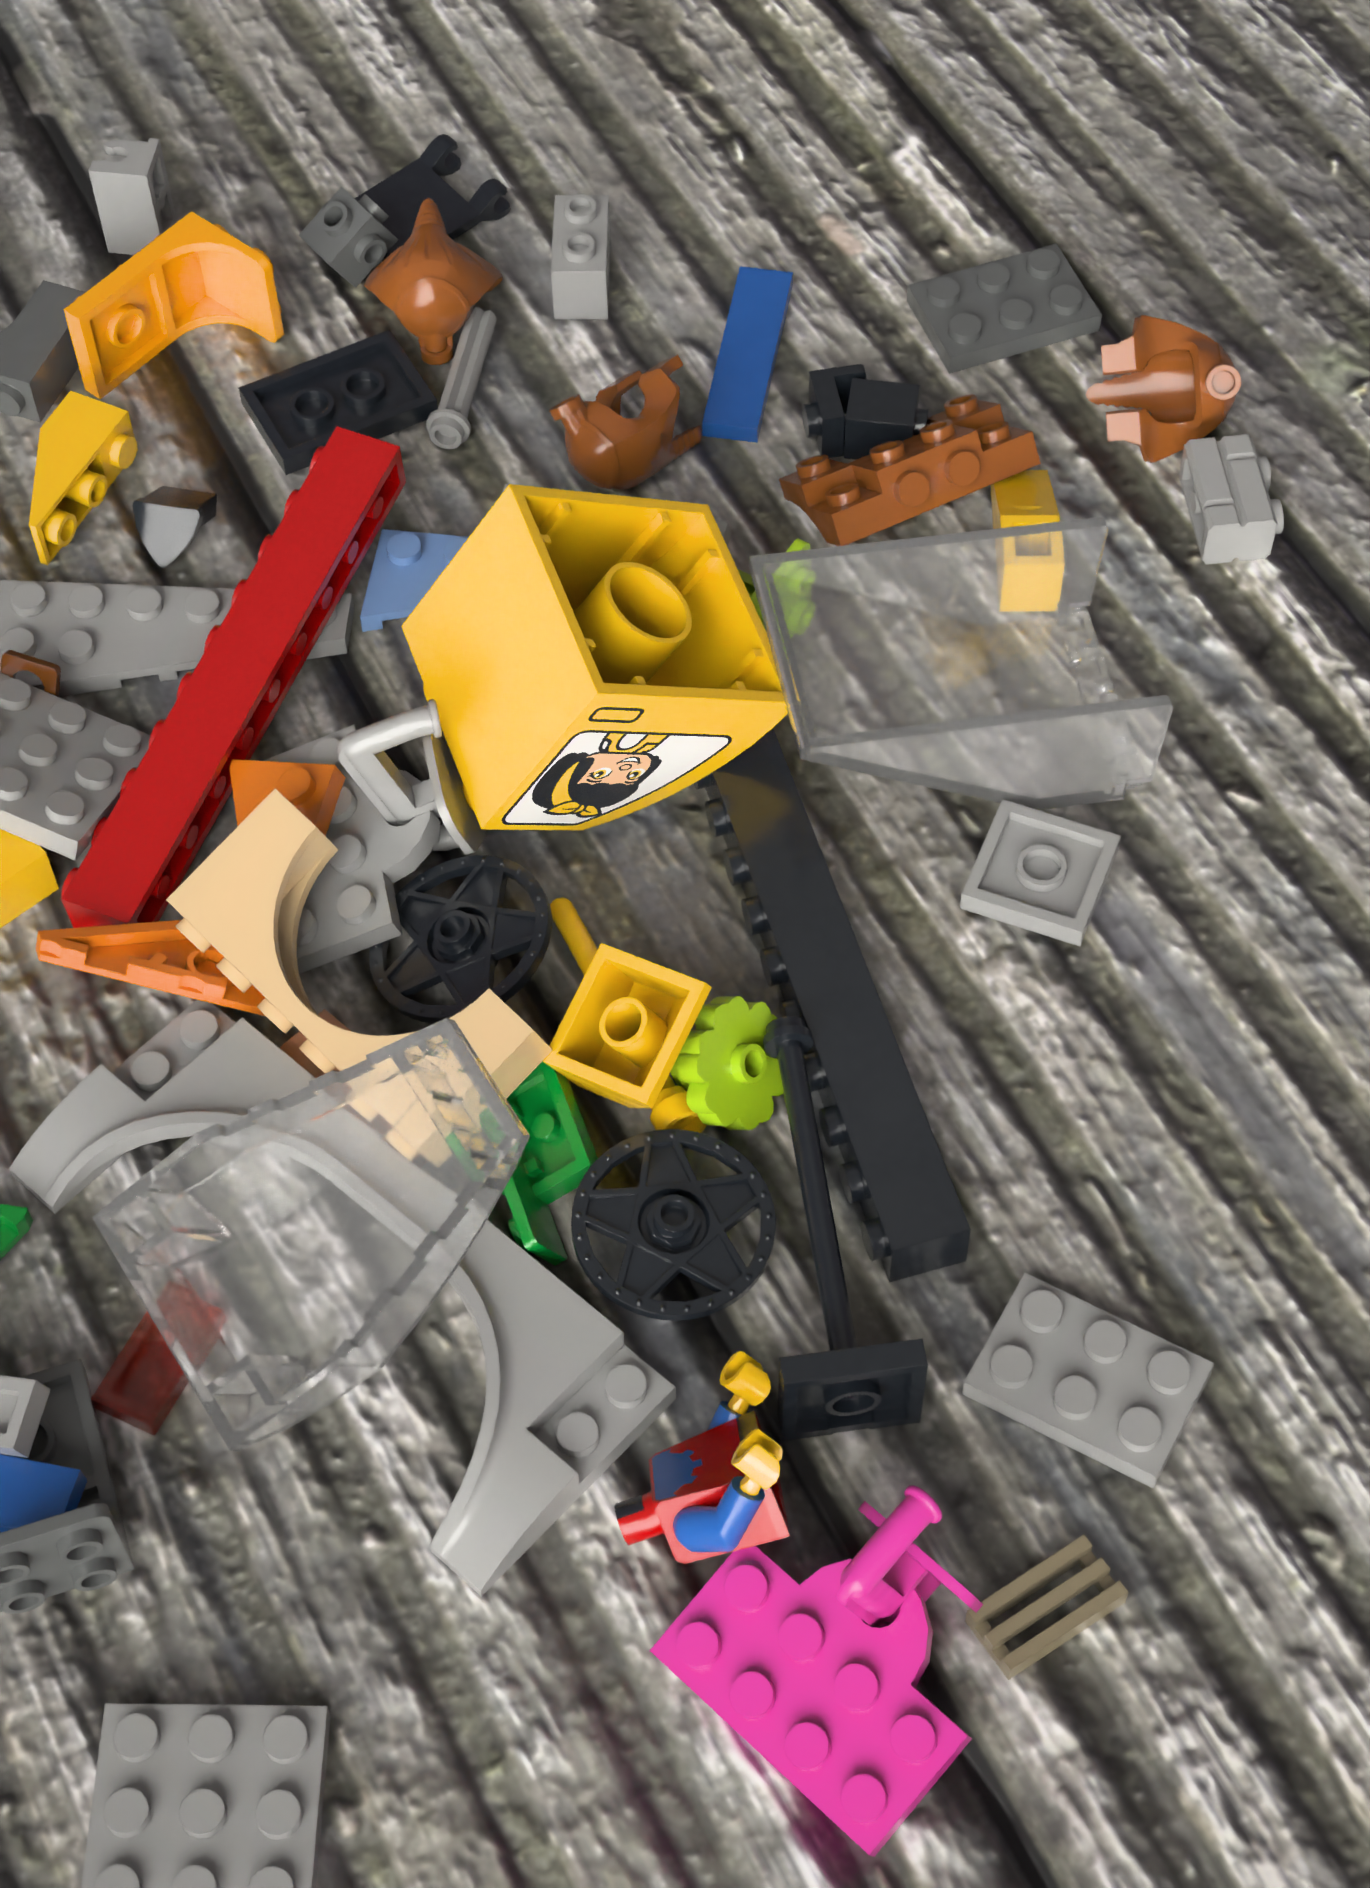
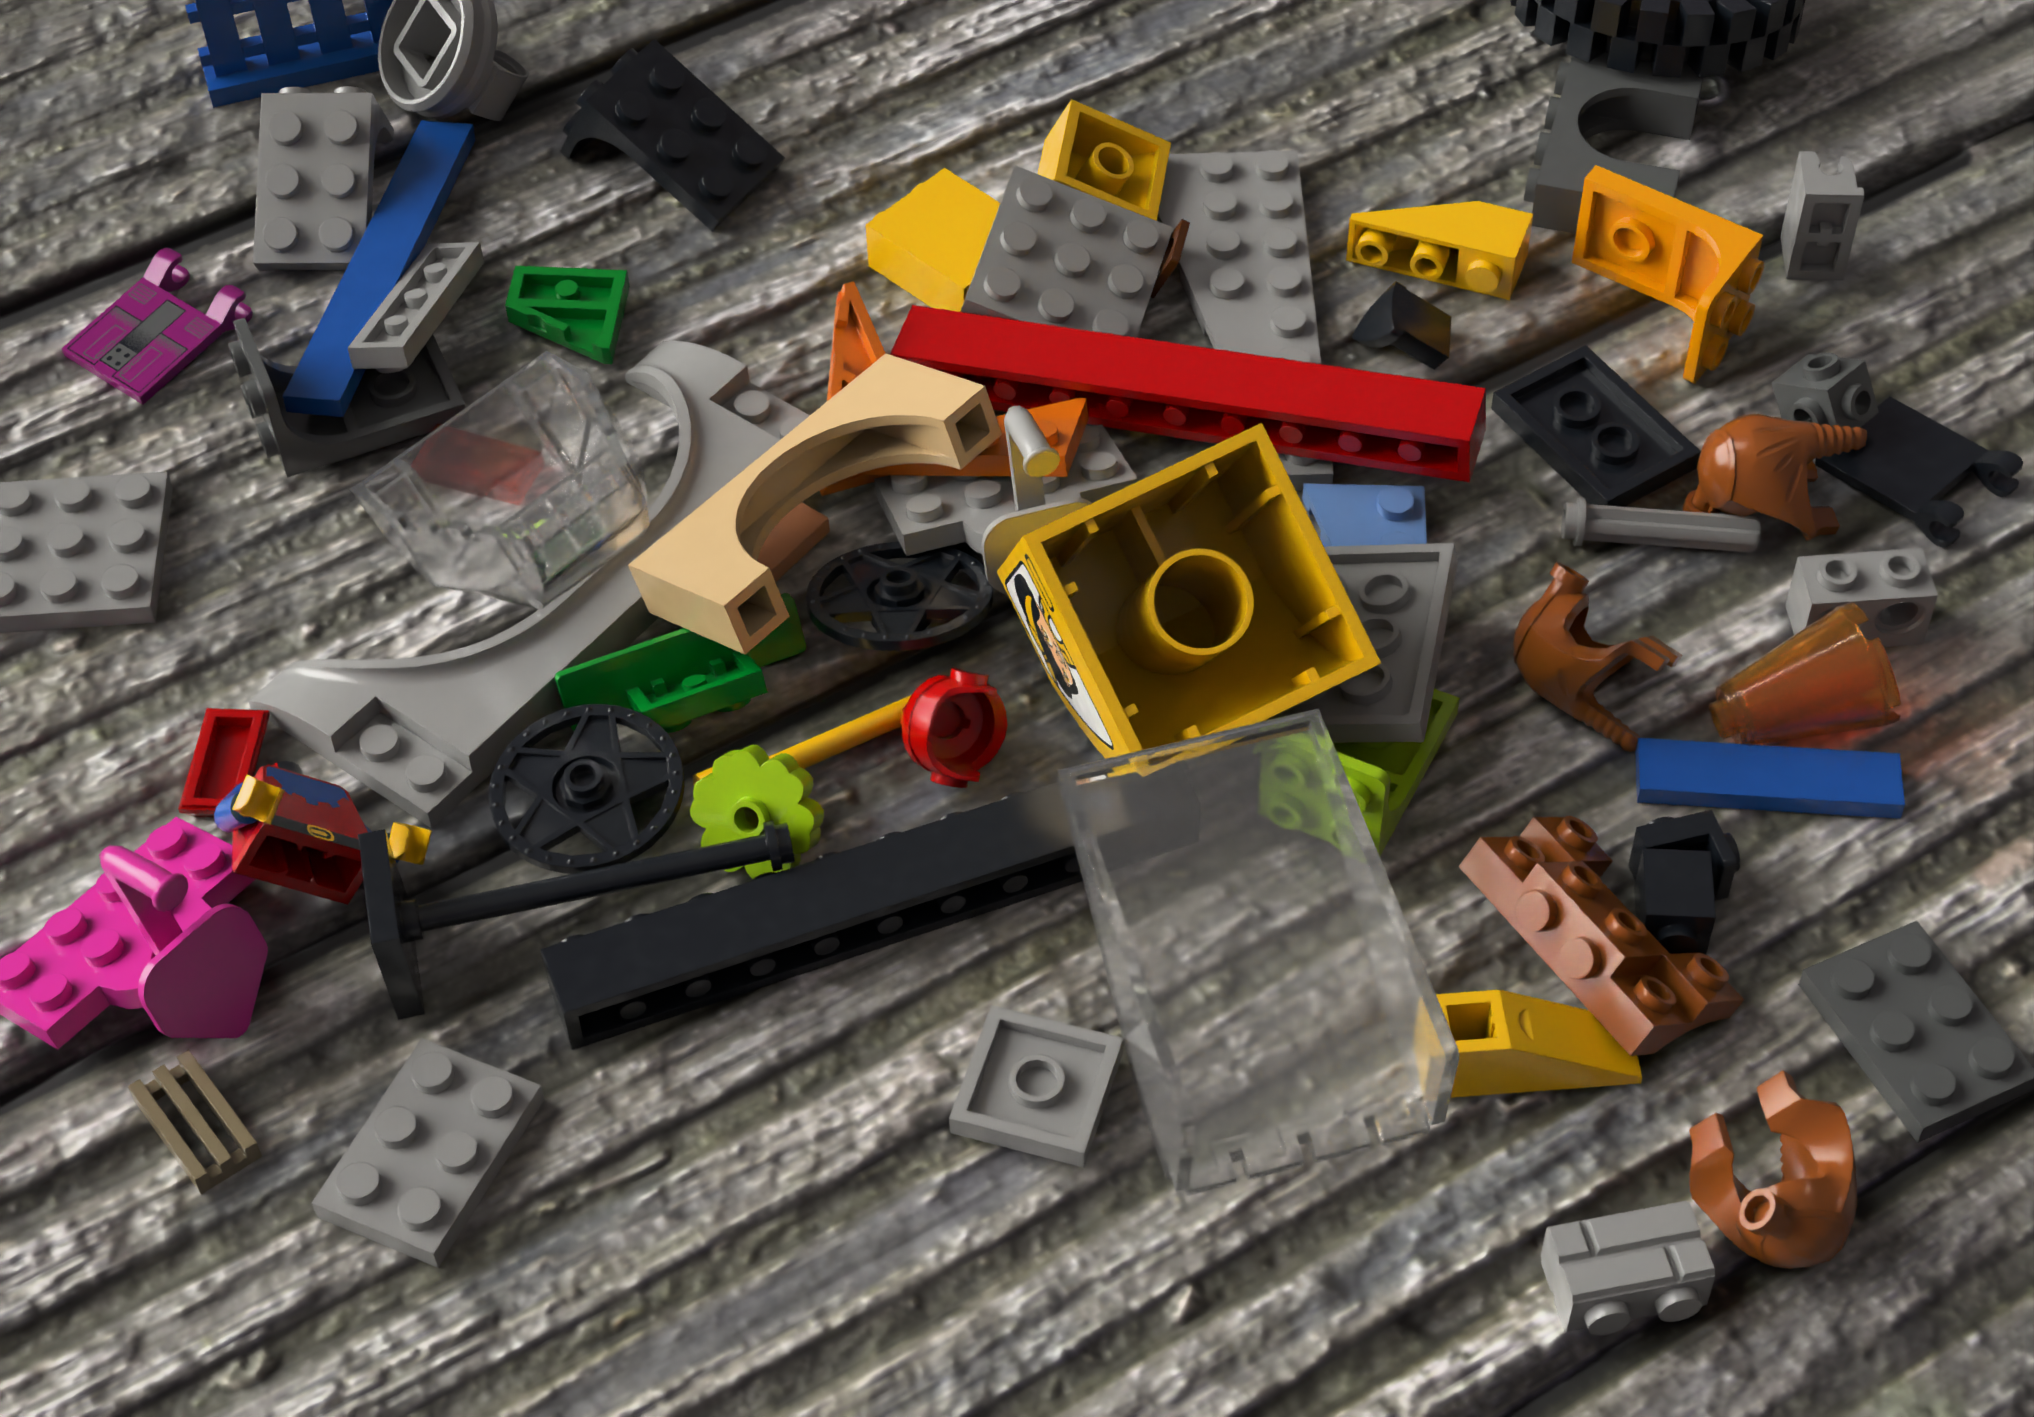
camera: 85 degrees right, 5 degrees down
yellow slope [543,943,712,1108] -> none
none -> red tile [178,708,270,817]
none -> red cap [900,668,1008,788]
none -> clear orange cone [1709,602,1901,745]

